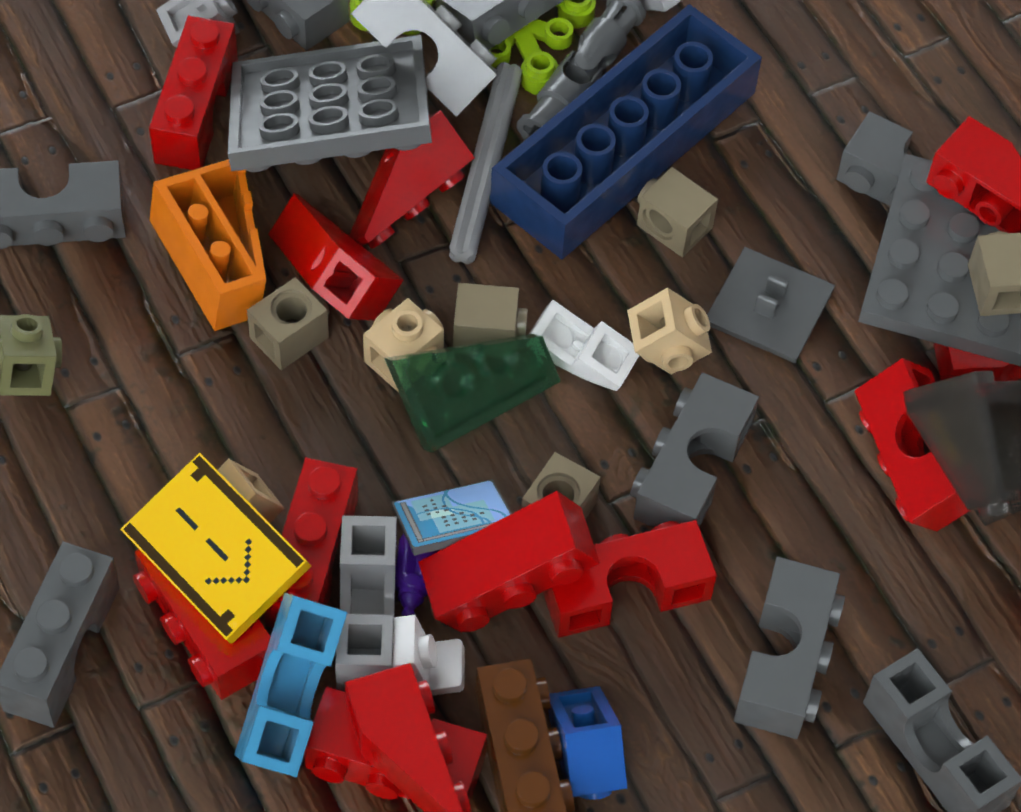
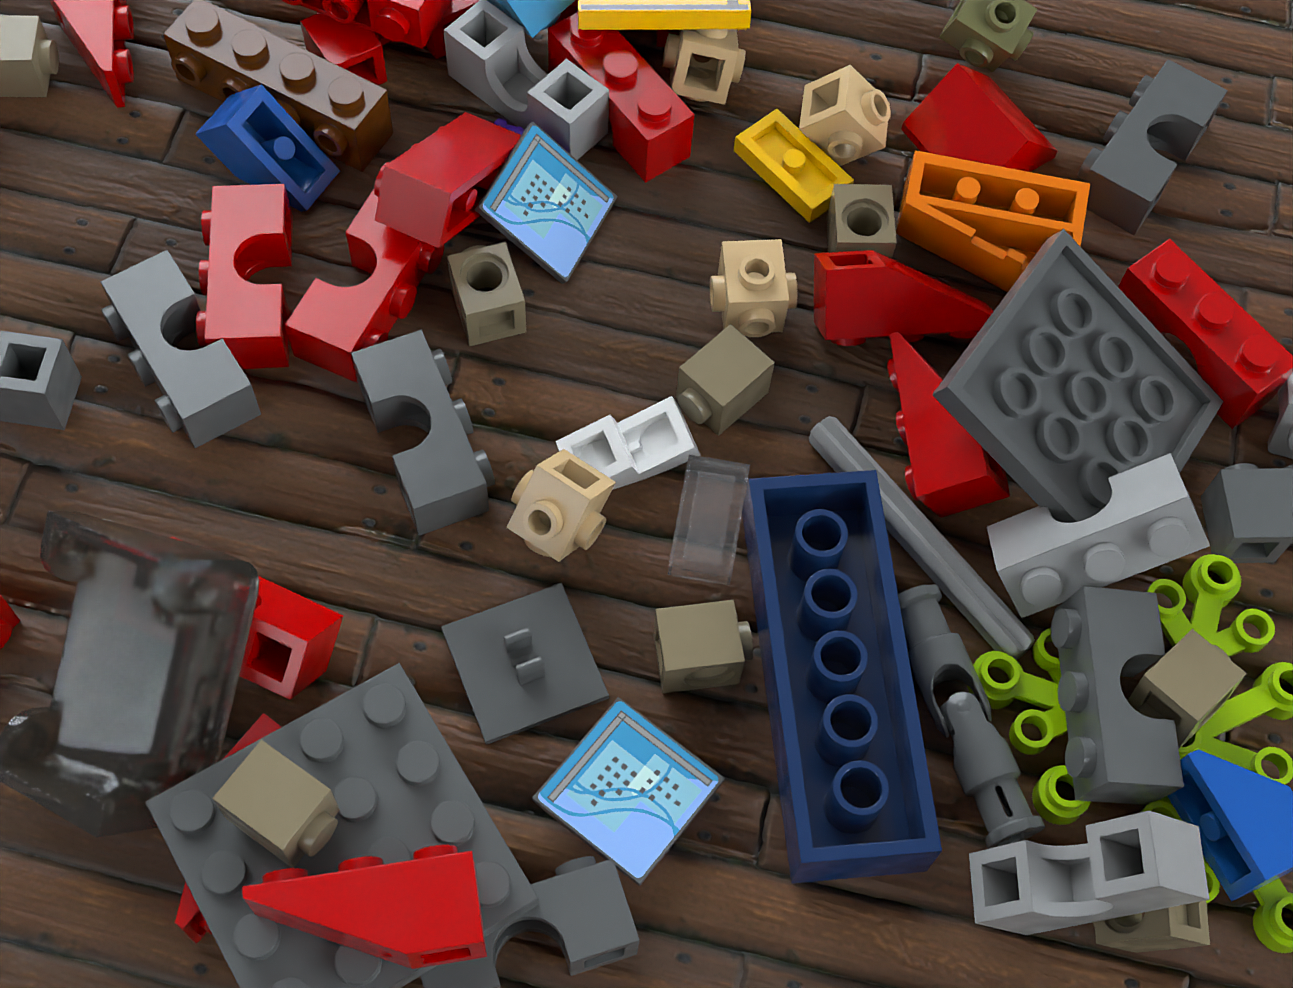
camera: 130 degrees right, 5 degrees up
clear green wing [384,334,561,453] -> none
white bracket [393,615,465,696] -> none
none -> arch [196,184,293,369]
none -> piece [532,697,725,886]
none -> clear tile [668,455,750,585]
none -> yellow plate [733,109,854,223]
none -> tan brick [799,65,891,166]
none -> red slope [901,63,1058,172]

